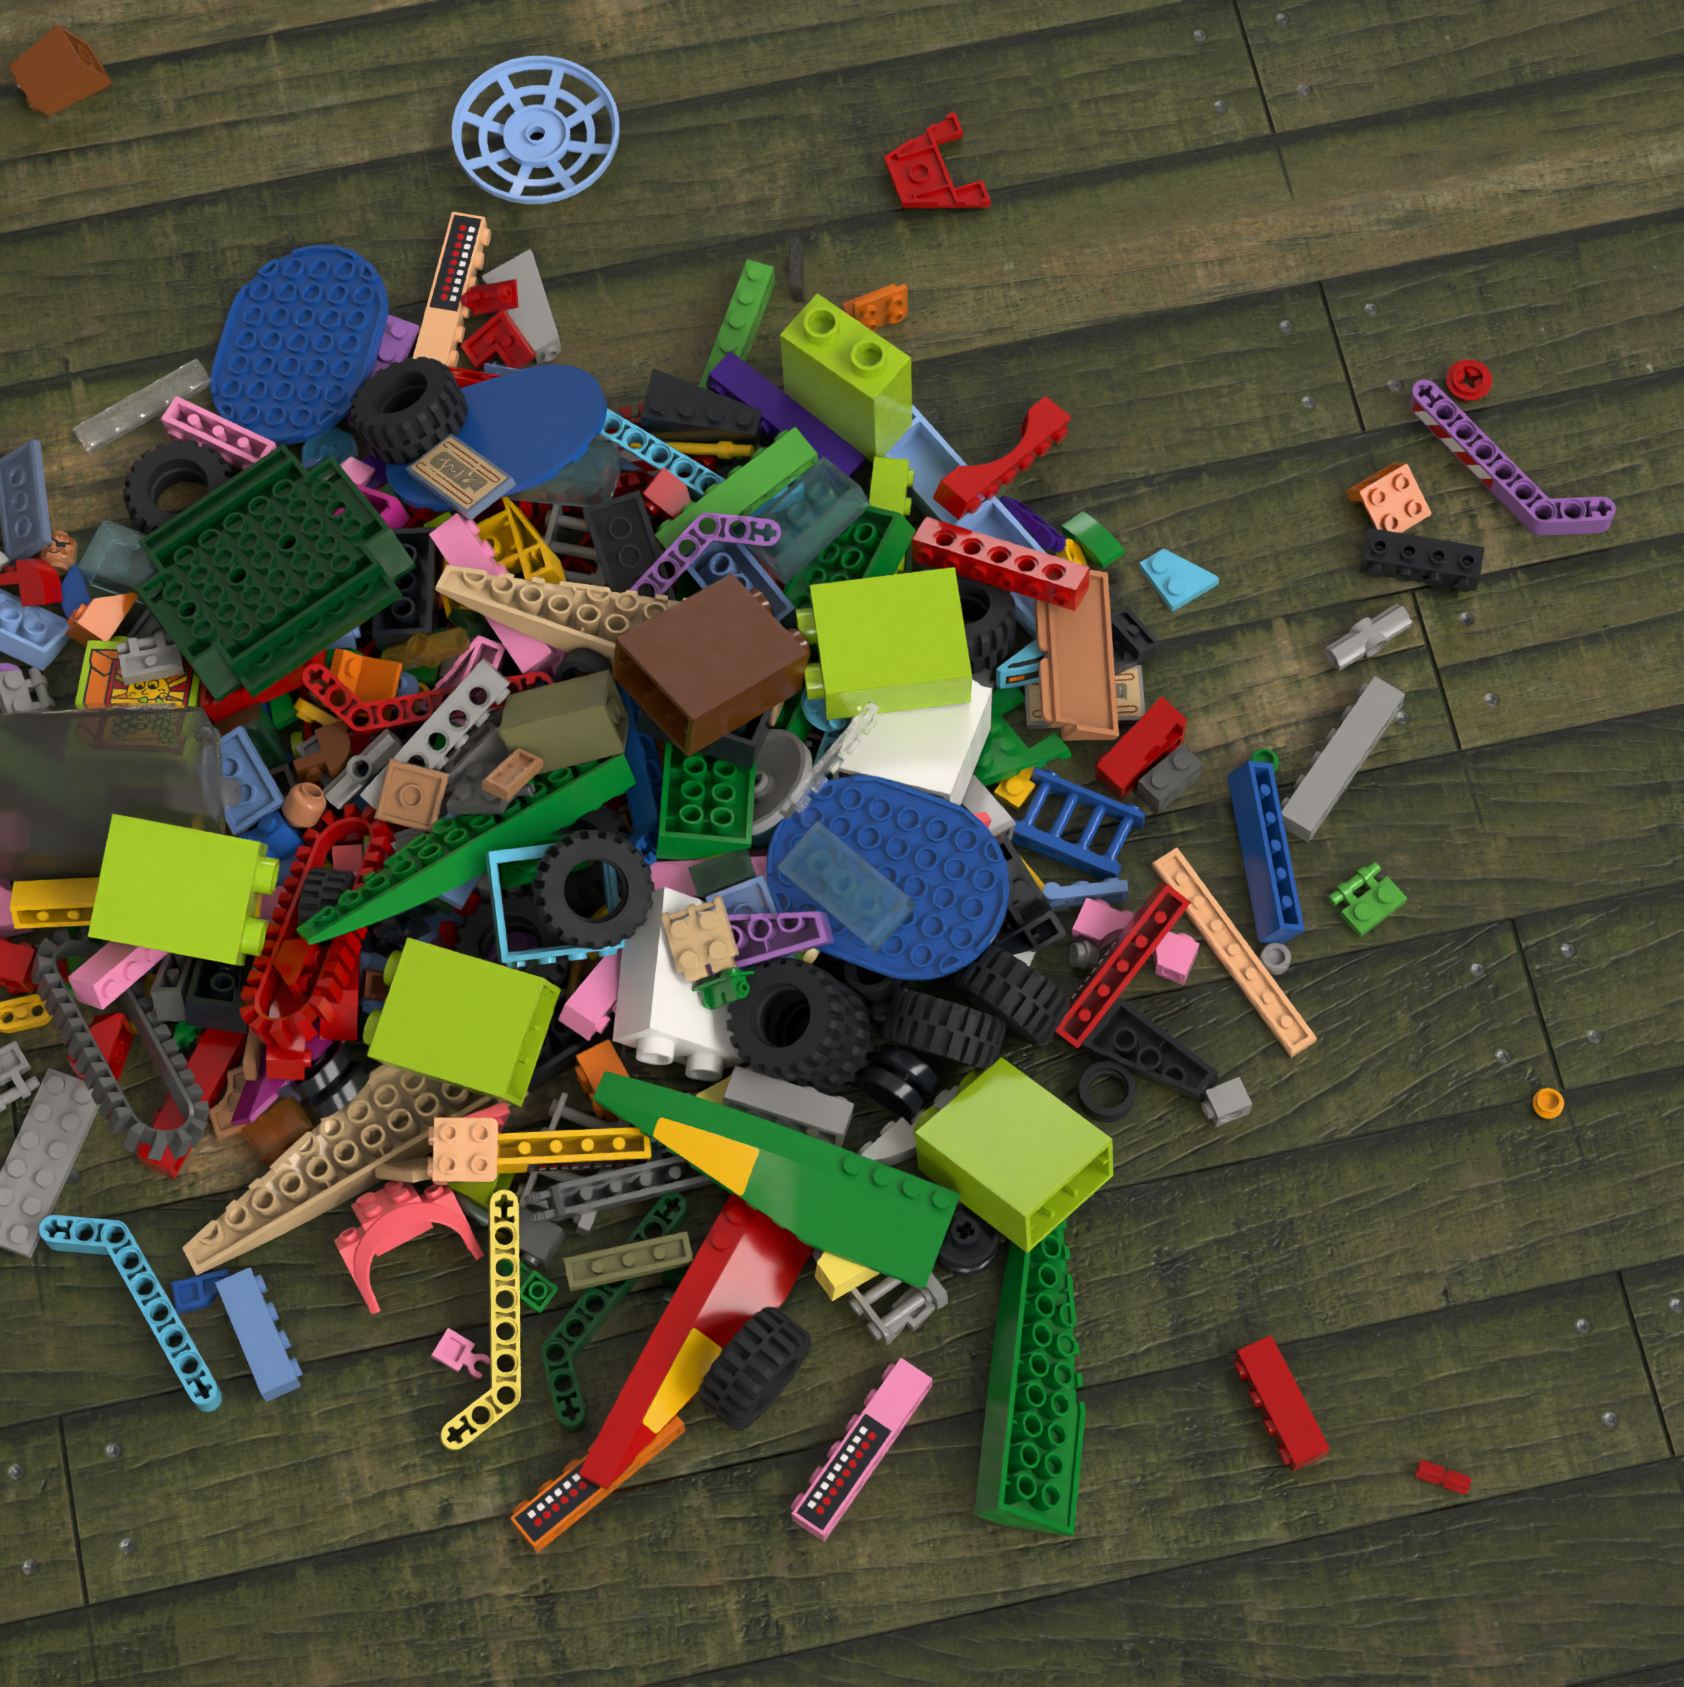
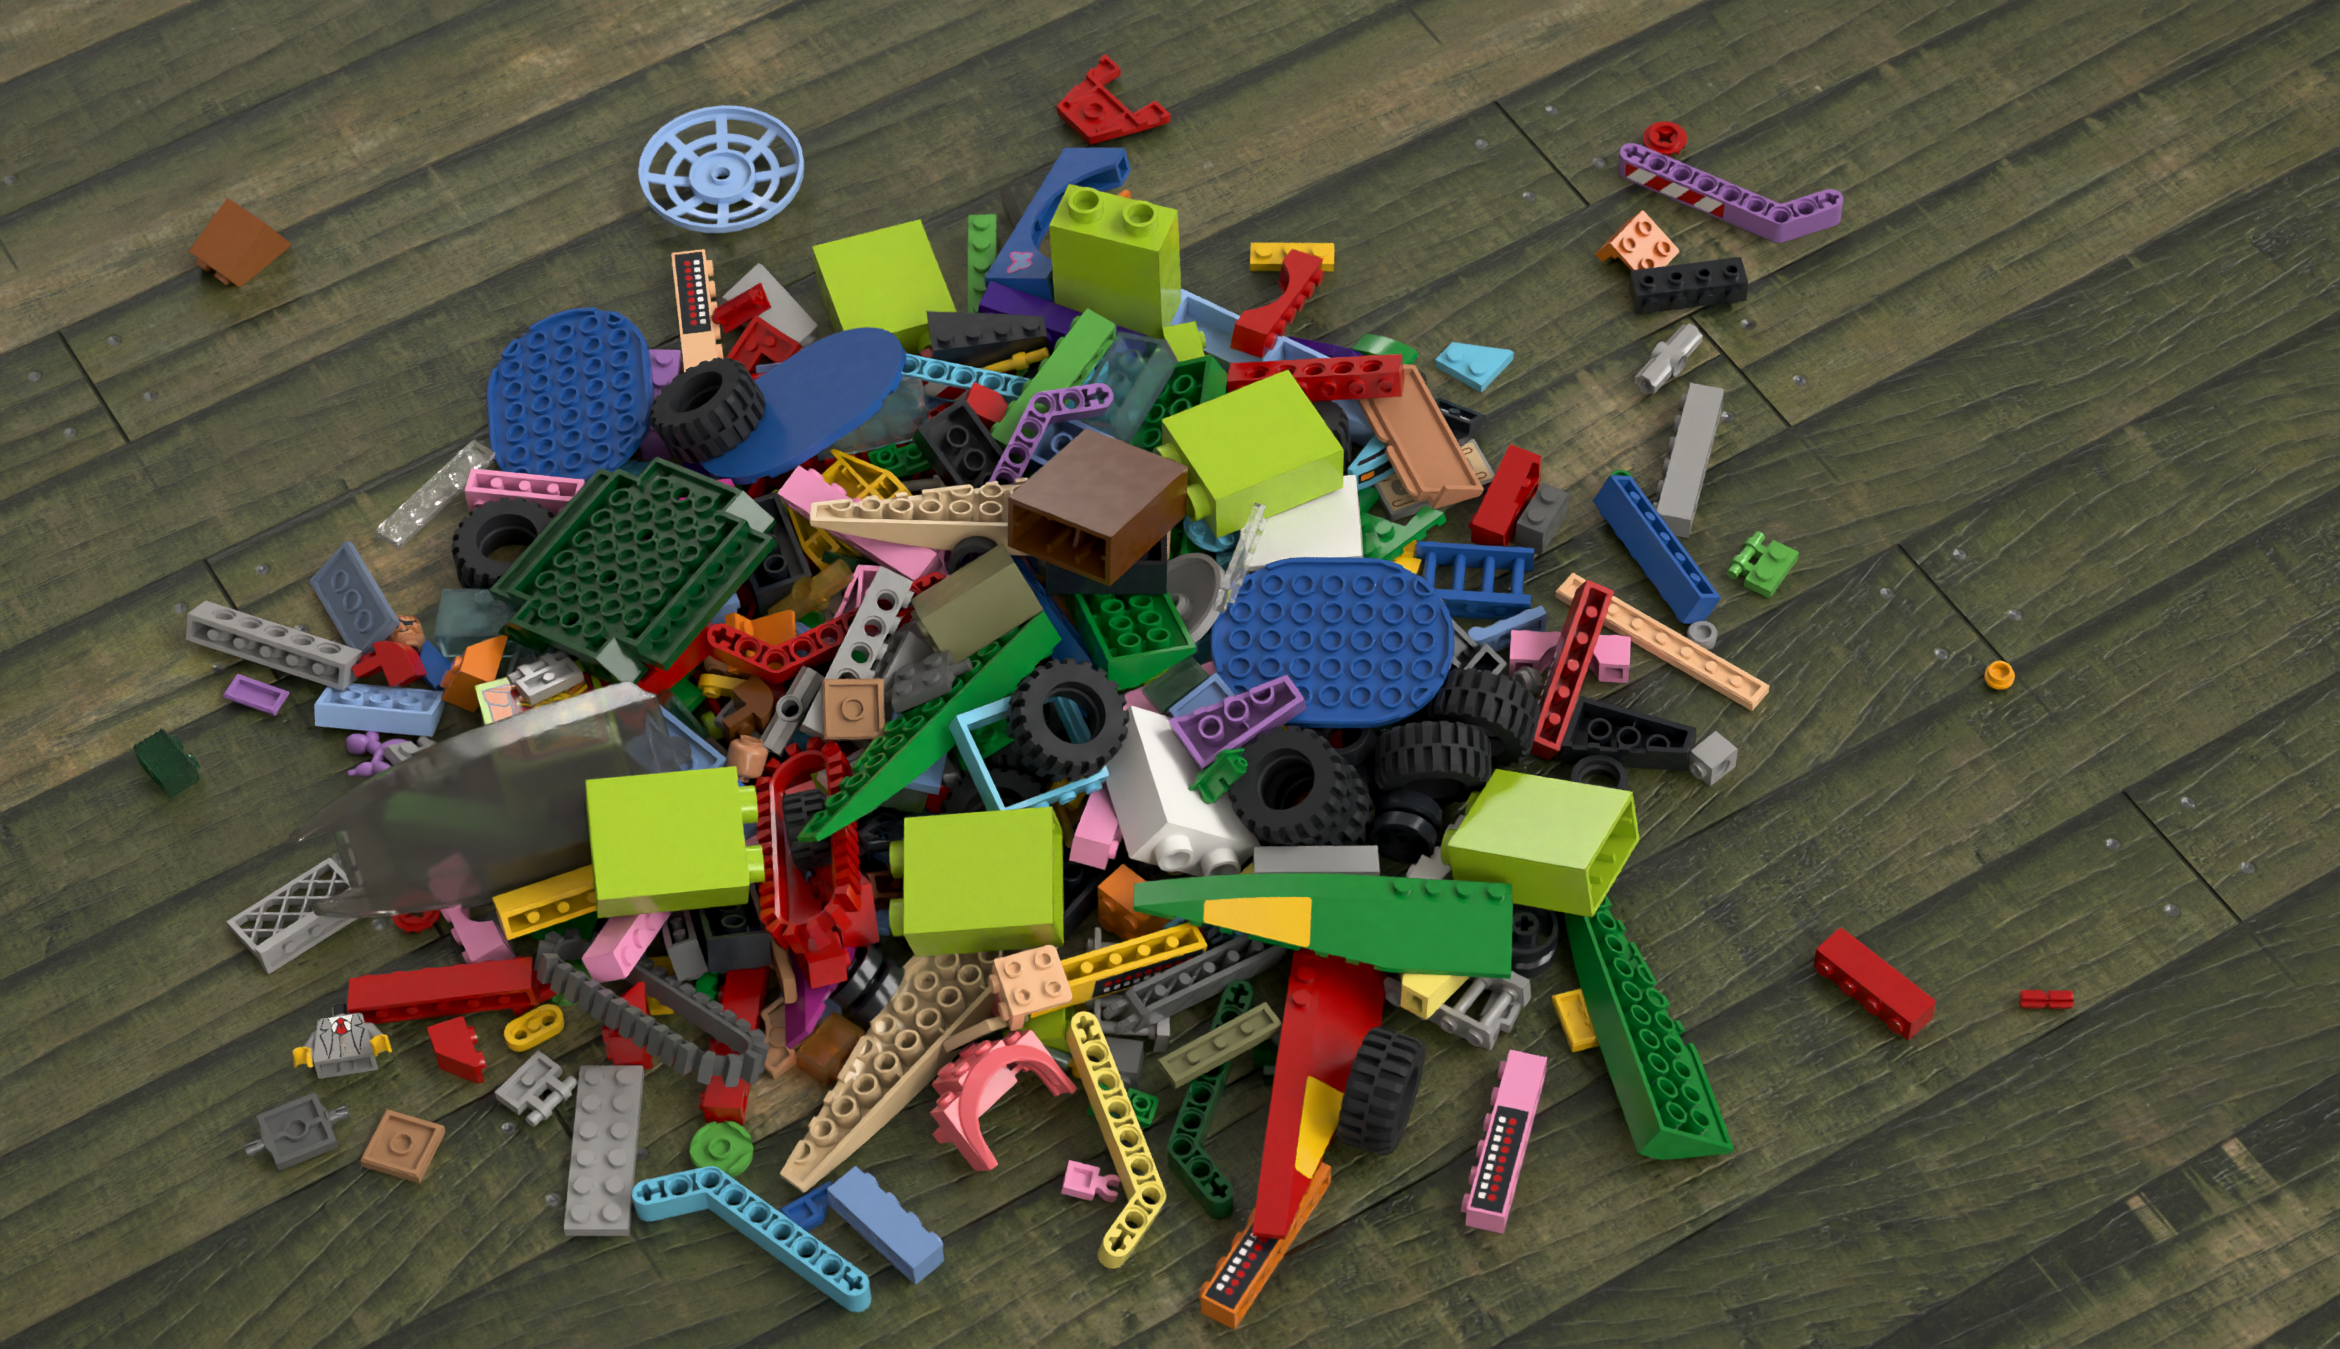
camera: 20 degrees left, 15 degrees down
red slope [273,939,326,1006] -> none
tile [406,433,516,520] -> none
medium nougat plate [482,748,543,802] -> none
tan plate [661,895,739,982] -> none
clear light blue brick [777,821,916,953] -> none
none -> bright green tile [690,1121,754,1178]
none -> lime brick [812,219,957,356]
none -> green slope [868,443,932,477]
none -> blue arch [984,148,1131,302]
none -> yellow plate [1250,243,1334,271]
none -> yellow plate [1552,989,1599,1053]

